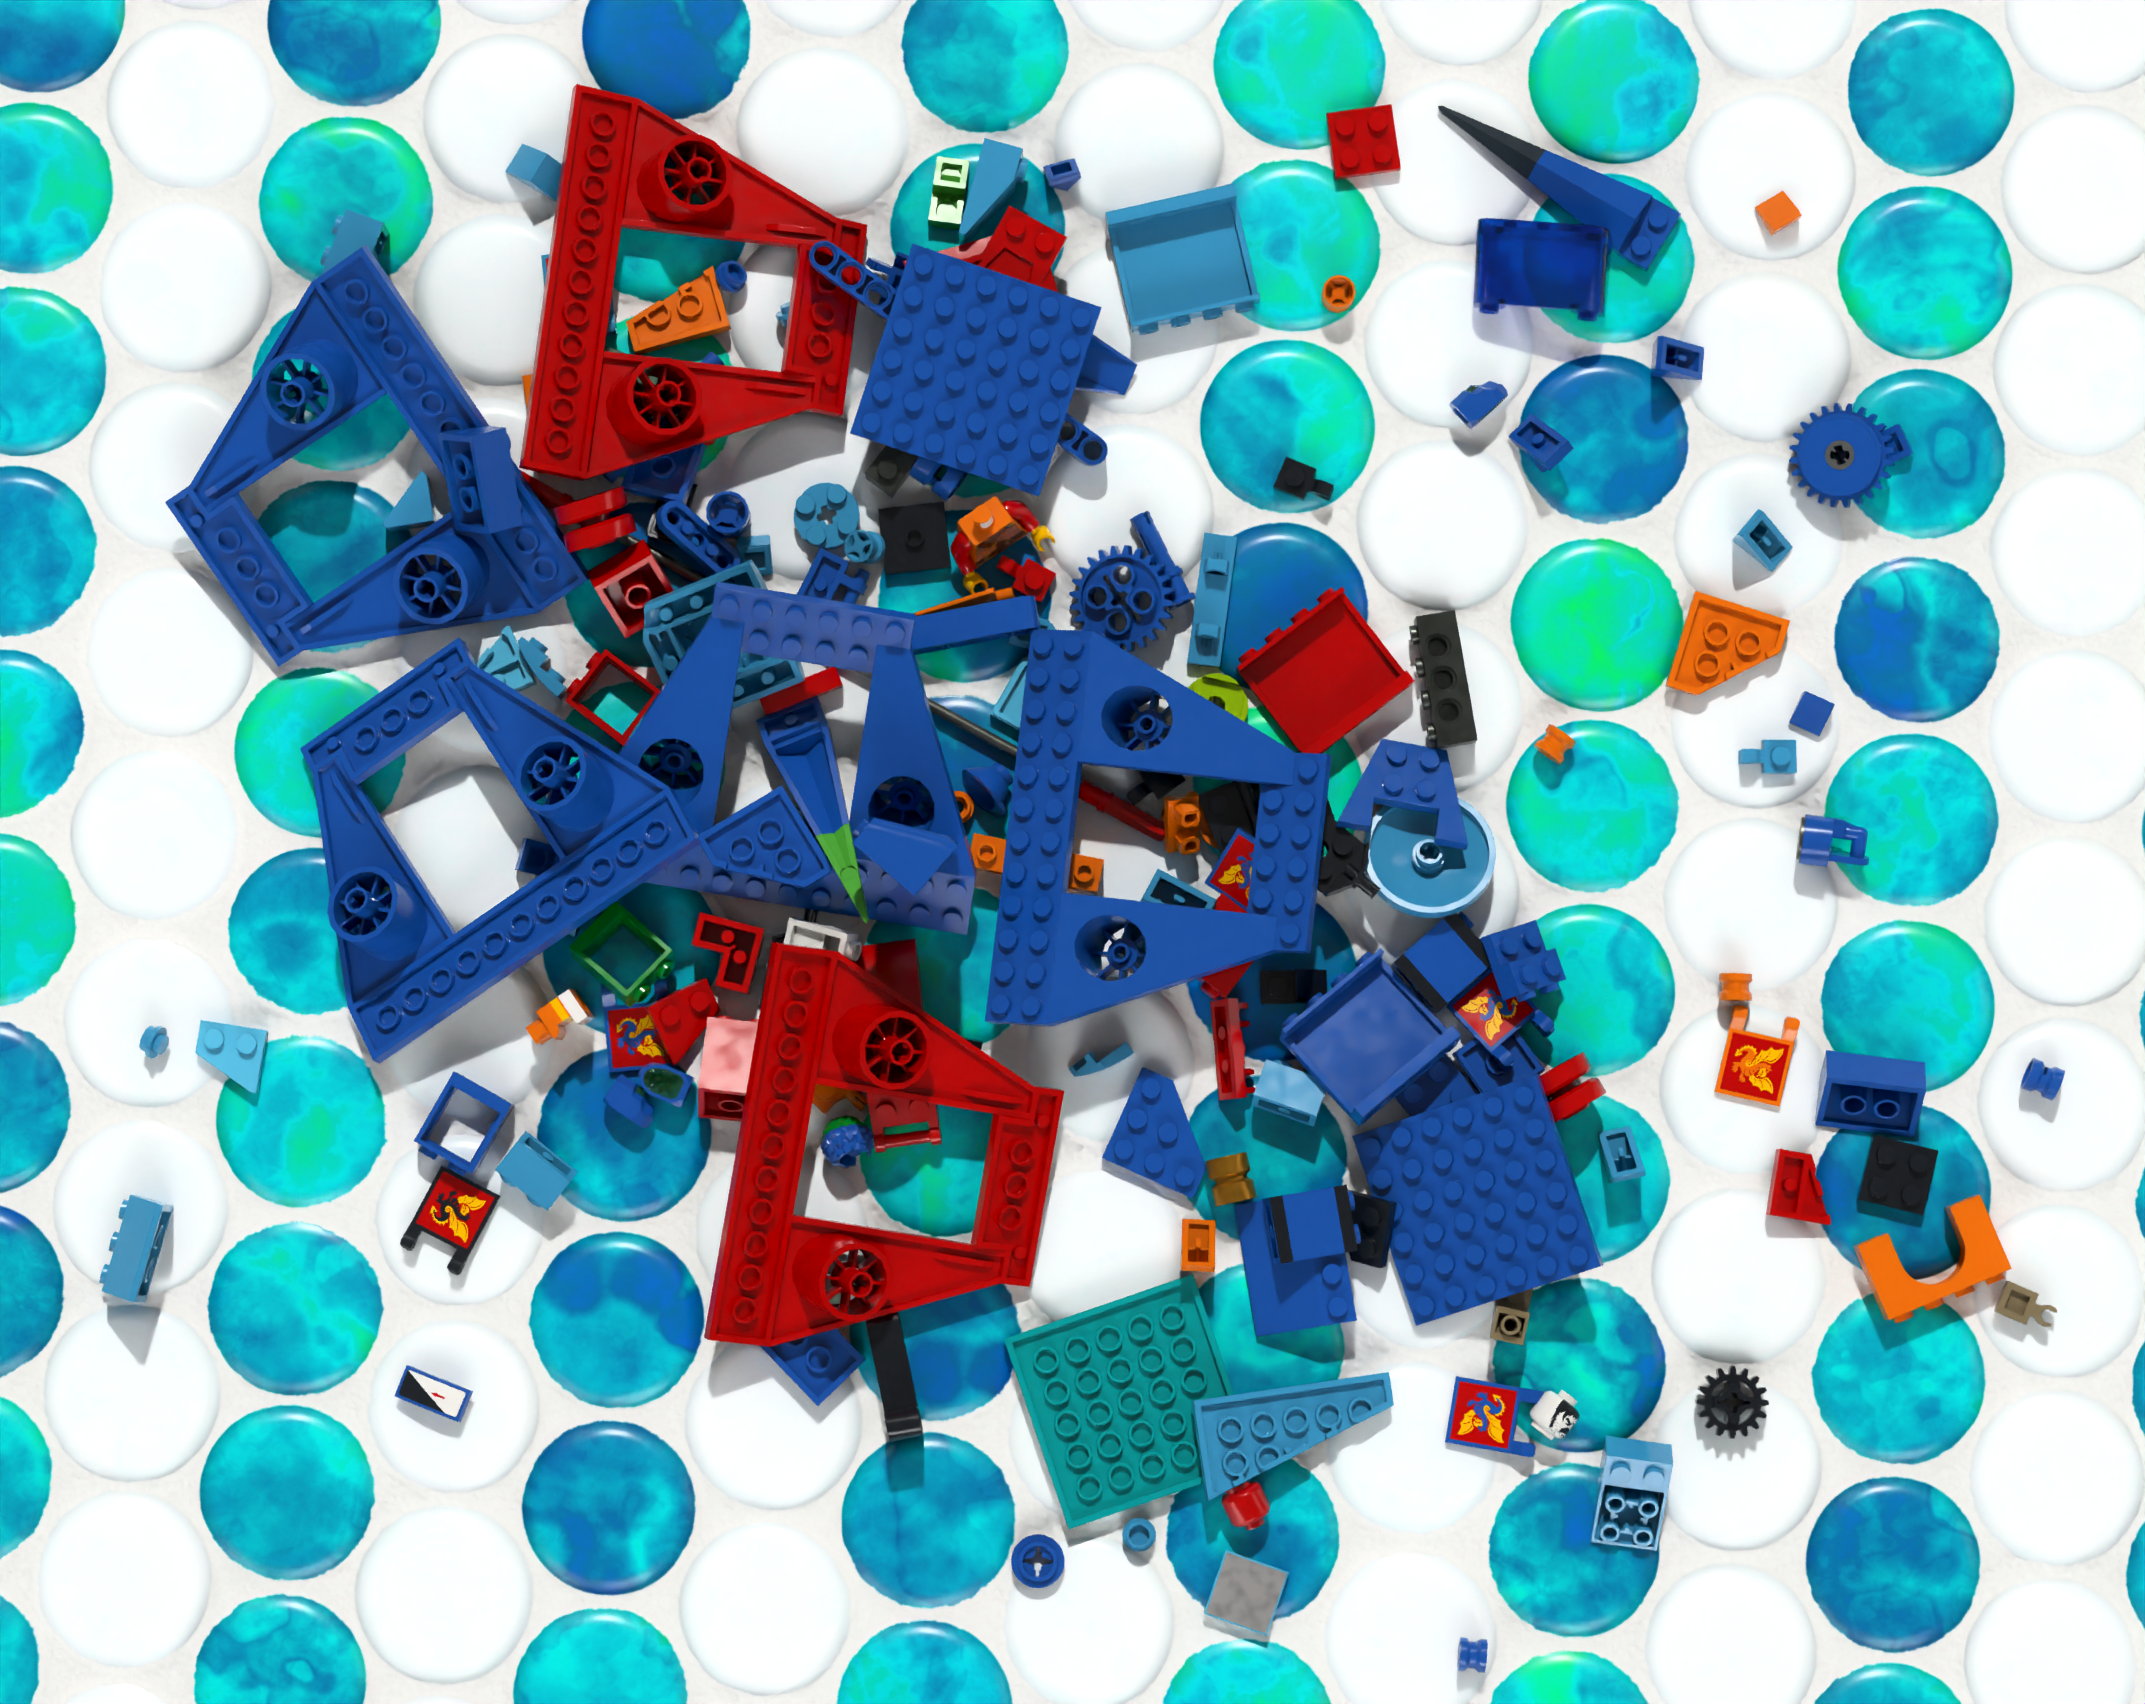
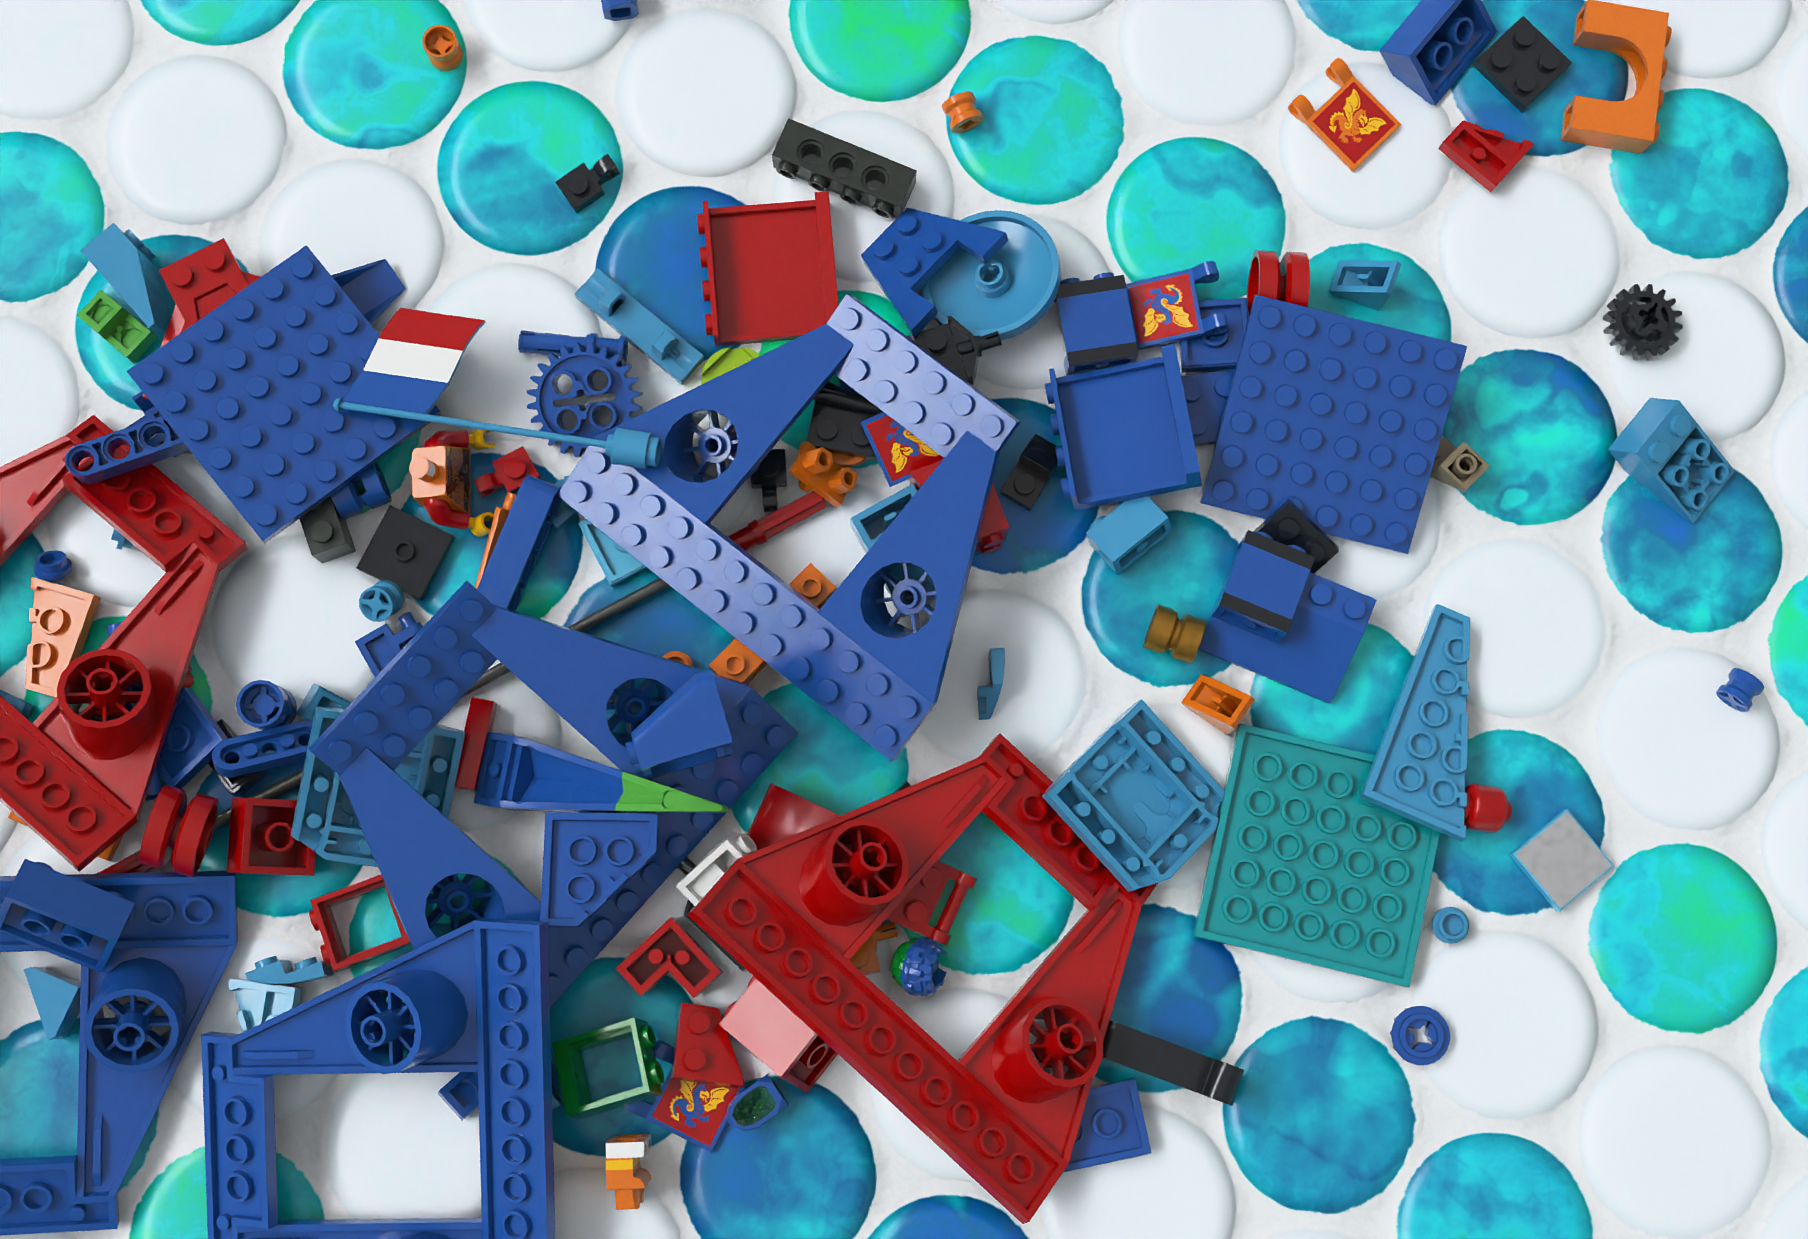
camera: 60 degrees left, 5 degrees down
blue rock [603,1074,654,1129] -> none
dark azure plate [794,483,860,550] -> none
blue piece [962,763,1013,818] -> none
blue slope [1043,158,1081,191] -> none
blue plate [1102,1067,1206,1199] -> none
dark azure panel [1105,183,1261,335] -> none
red plate [1210,998,1256,1100] -> none
flag [1445,1376,1544,1457] -> none
blue plate [1481,920,1566,1003] -> none
white head [1530,1389,1580,1441] -> none
orange wheel [1719,973,1752,1001] -> none
dark tan plate [1994,1281,2057,1327] -> none
none -> flag [333,308,662,469]
none -> dark azure wedge [1042,699,1225,892]

